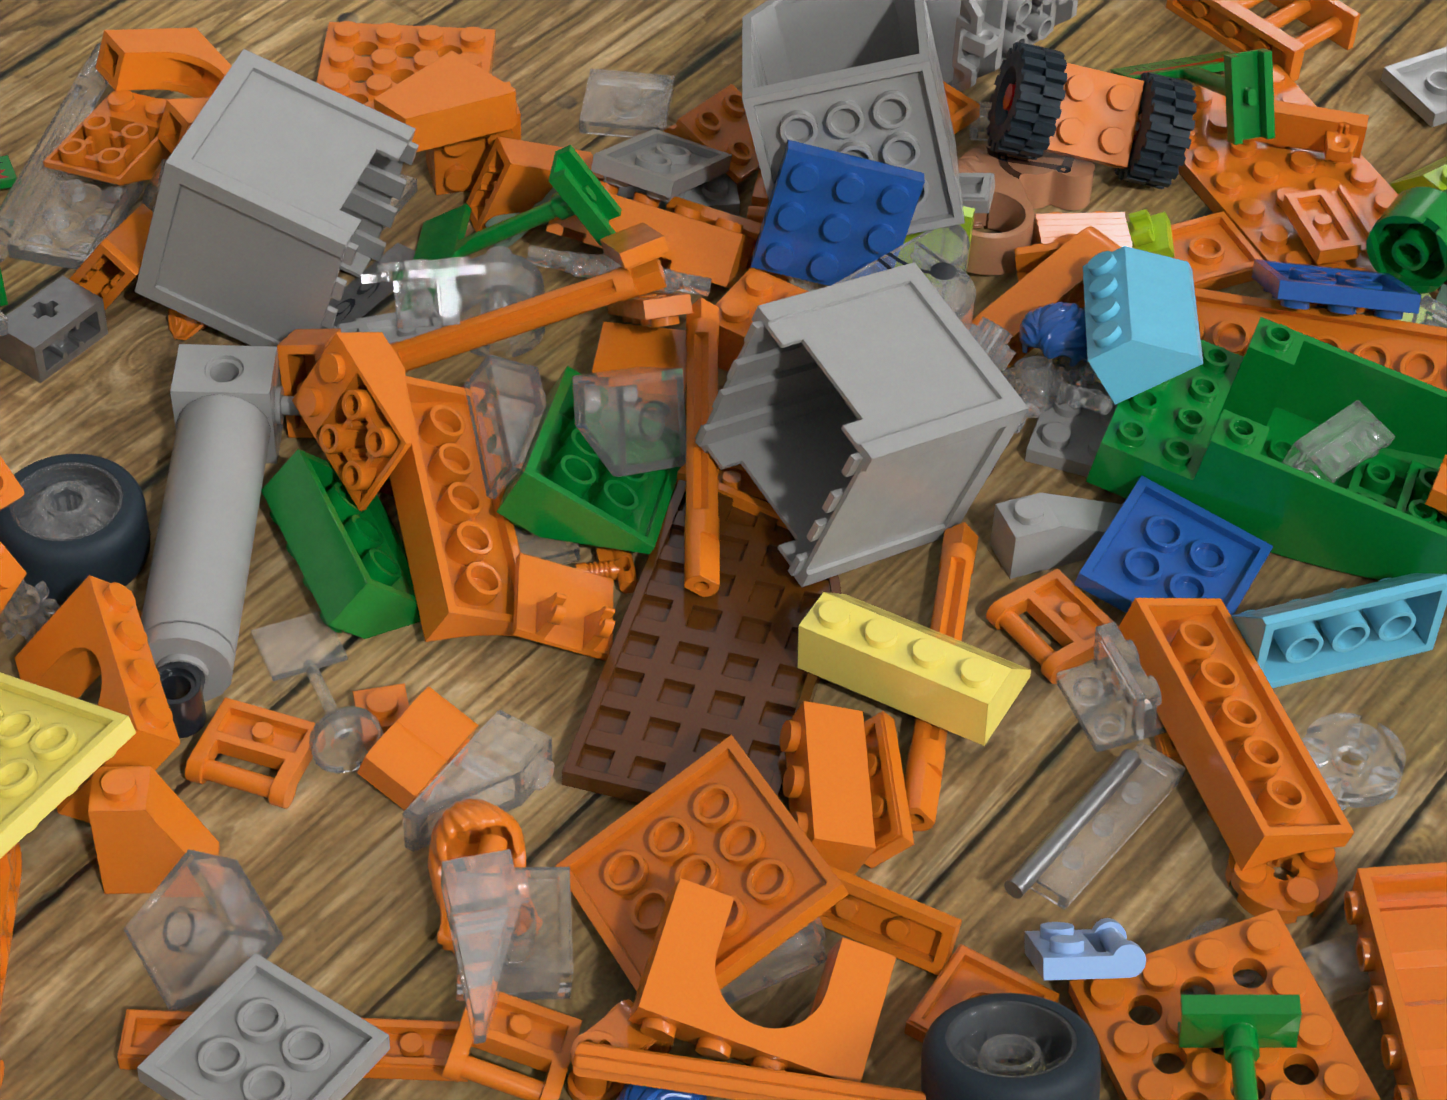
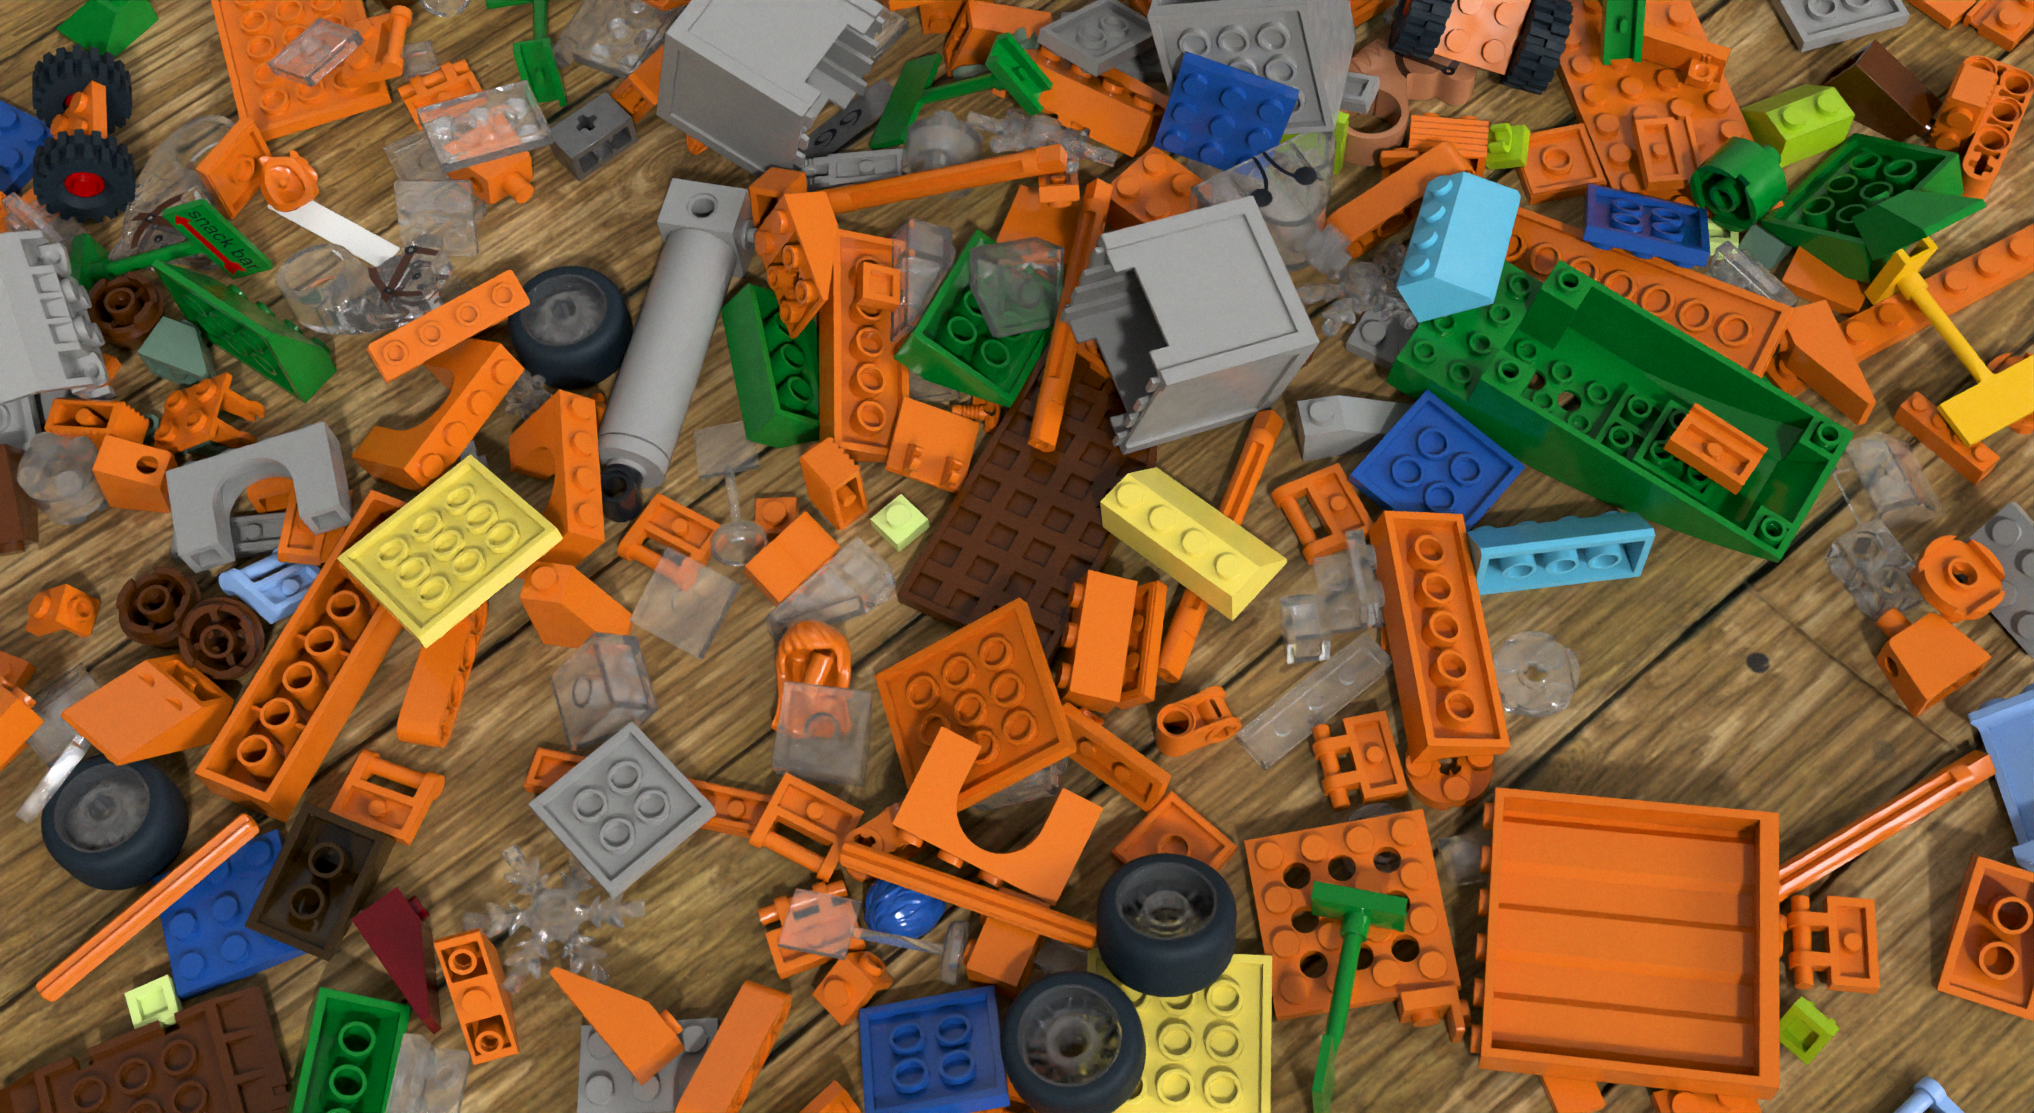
camera: 20 degrees right, 15 degrees up
clear bracket [361,256,488,329] -> none
clear slope [441,849,530,1044] -> none
orange tile [600,222,669,270] -> none
flat silver bar [1004,749,1141,899] -> none
blue hair [1019,302,1088,367] -> none
light blue plate [1025,918,1146,980] -> none
clear hinge [1282,400,1396,483] -> none
none -> clear tile [629,546,741,659]
none -> orange brick [799,437,868,531]
none -> orange plate [857,261,901,312]
none -> yellowish green plate [870,494,930,552]
none -> orange piece [1155,686,1242,757]
none -> clear brick [1279,593,1331,664]
none -> orange plate [1312,710,1408,811]

